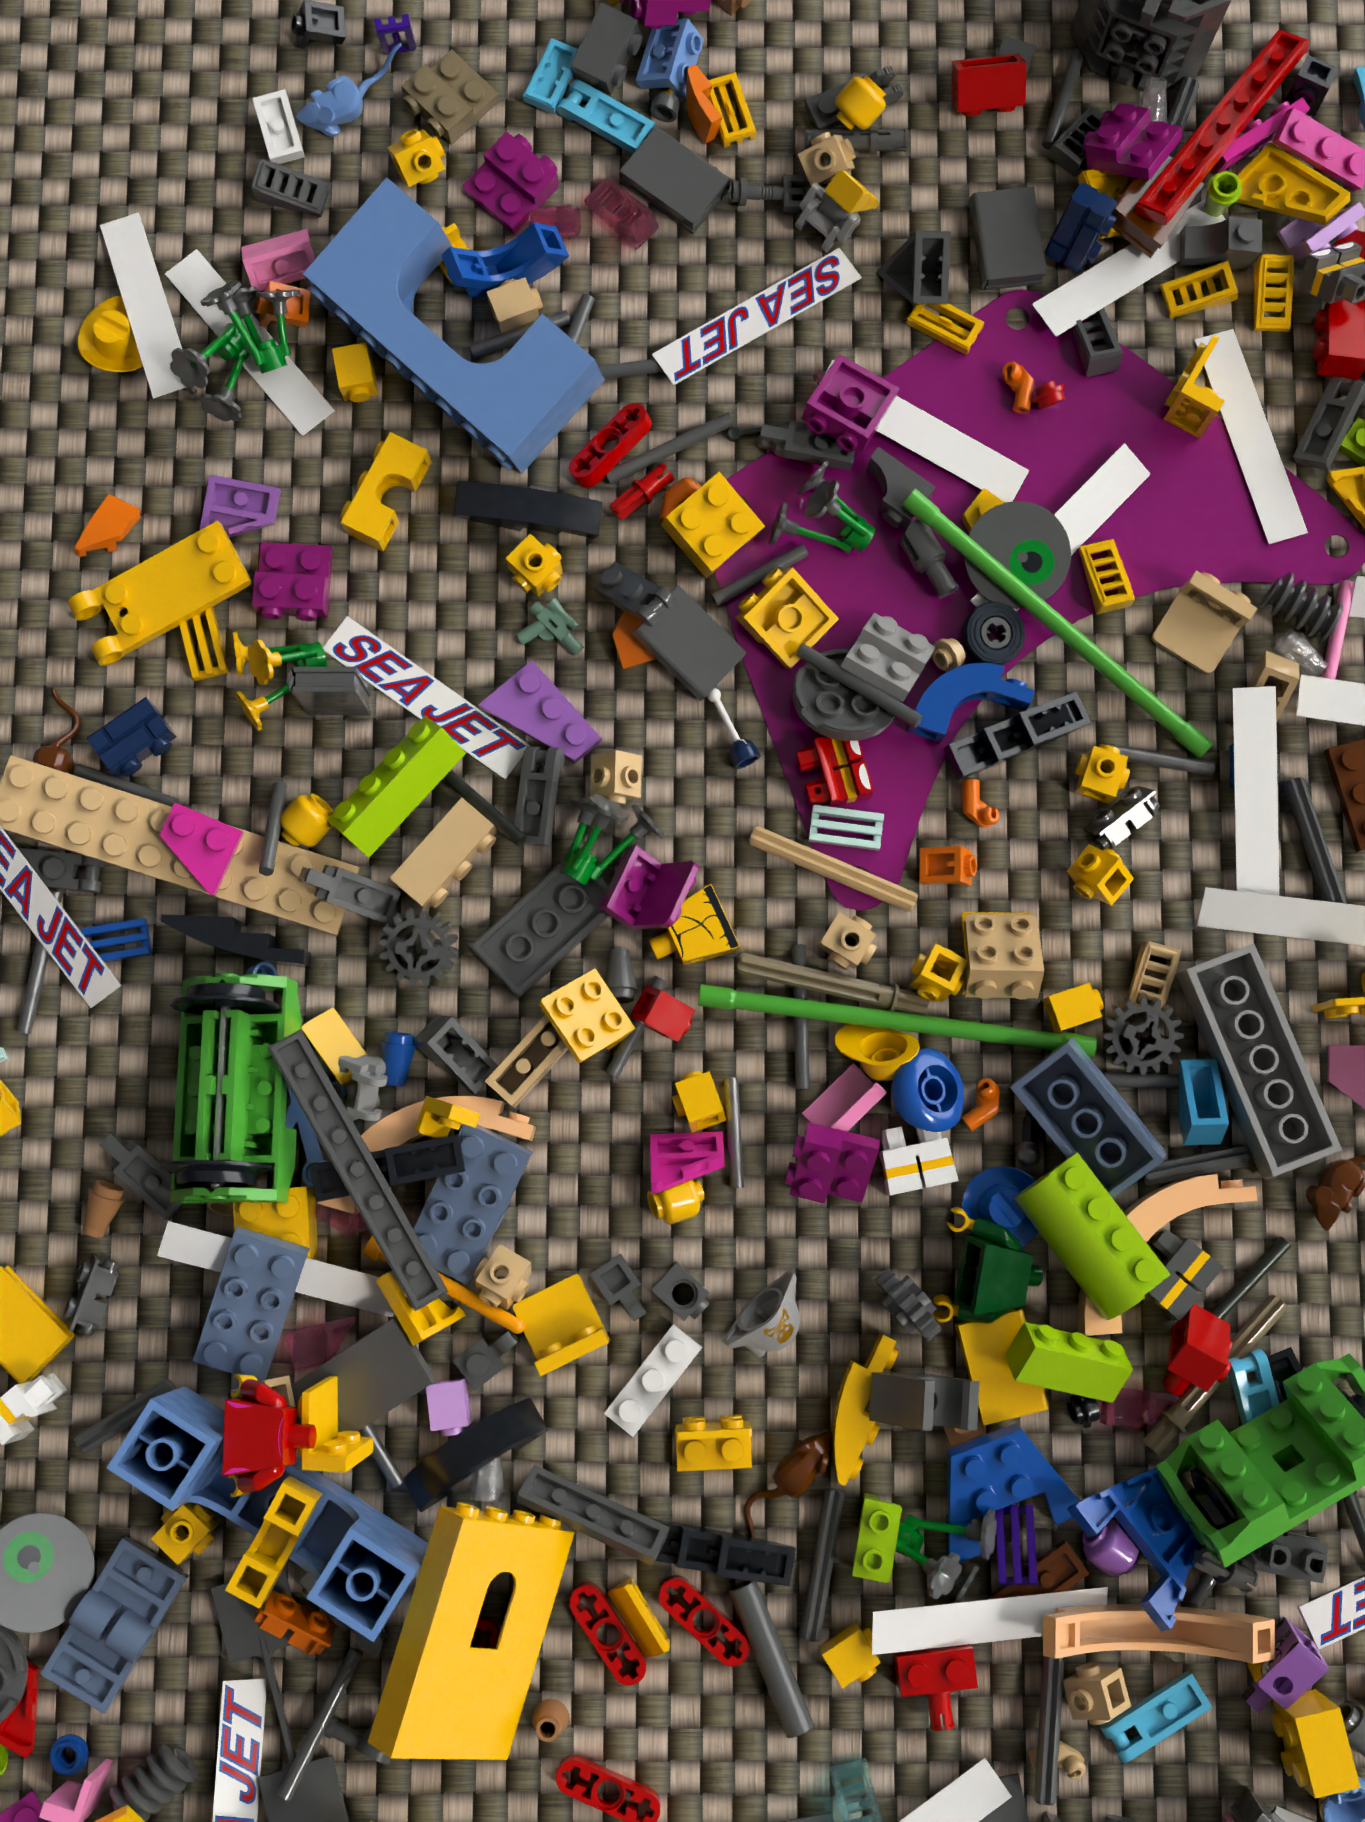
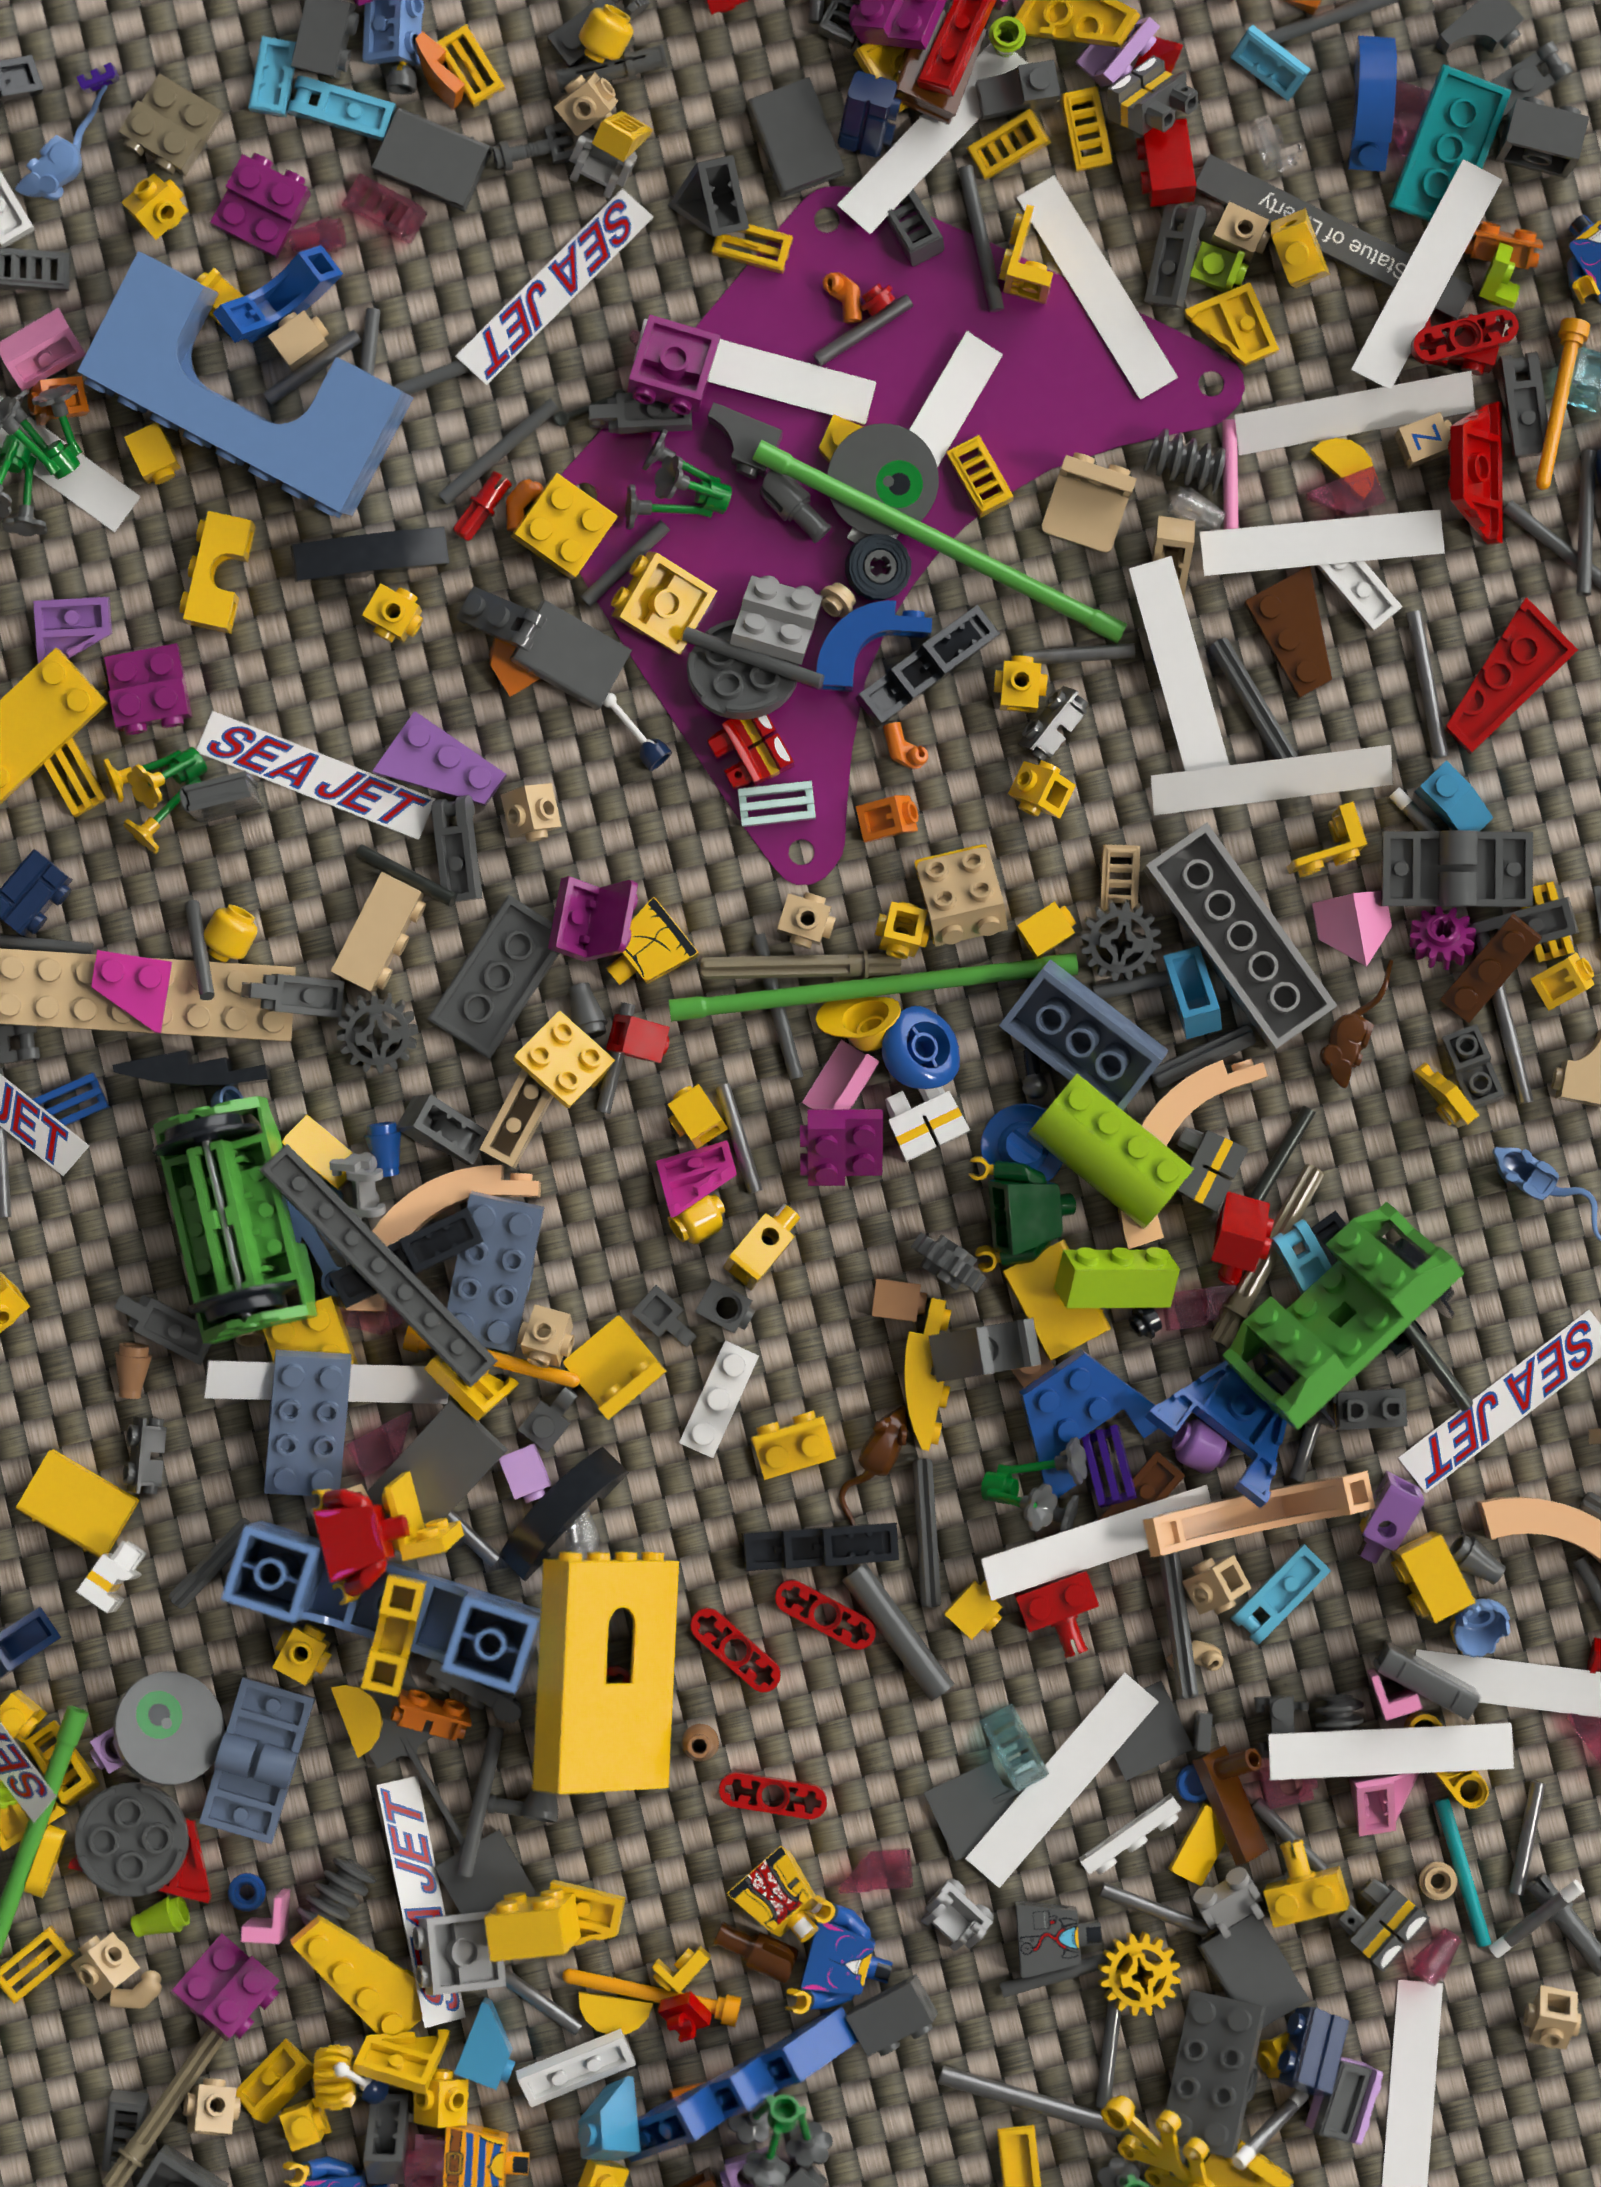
camera: 10 degrees left, 5 degrees up
lime brick [327,716,466,858] -> none
yellow bracket [415,1096,480,1139] -> none
sand green piece [515,598,584,656] -> none
dark grey plate [516,1464,670,1566] -> none
plant [561,794,664,885] -> none
red beam [569,403,652,488] -> none
yellow slope [608,1577,670,1657] -> none
light grey hat [722,1270,800,1358] -> none
tan axle [749,826,918,912] -> none
lime bracket [852,1493,902,1583] -> none
orange arm [961,1078,1000,1132] -> none
dark grey axle [1192,1547,1258,1593] -> none
none -> yellow tile [331,1684,383,1758]
none -> yellow torso [723,1204,801,1291]
none -> flat silver bar [813,294,914,366]
none -> medium nougat brick [871,1279,927,1322]
none -> dark grey bar [958,165,1004,312]

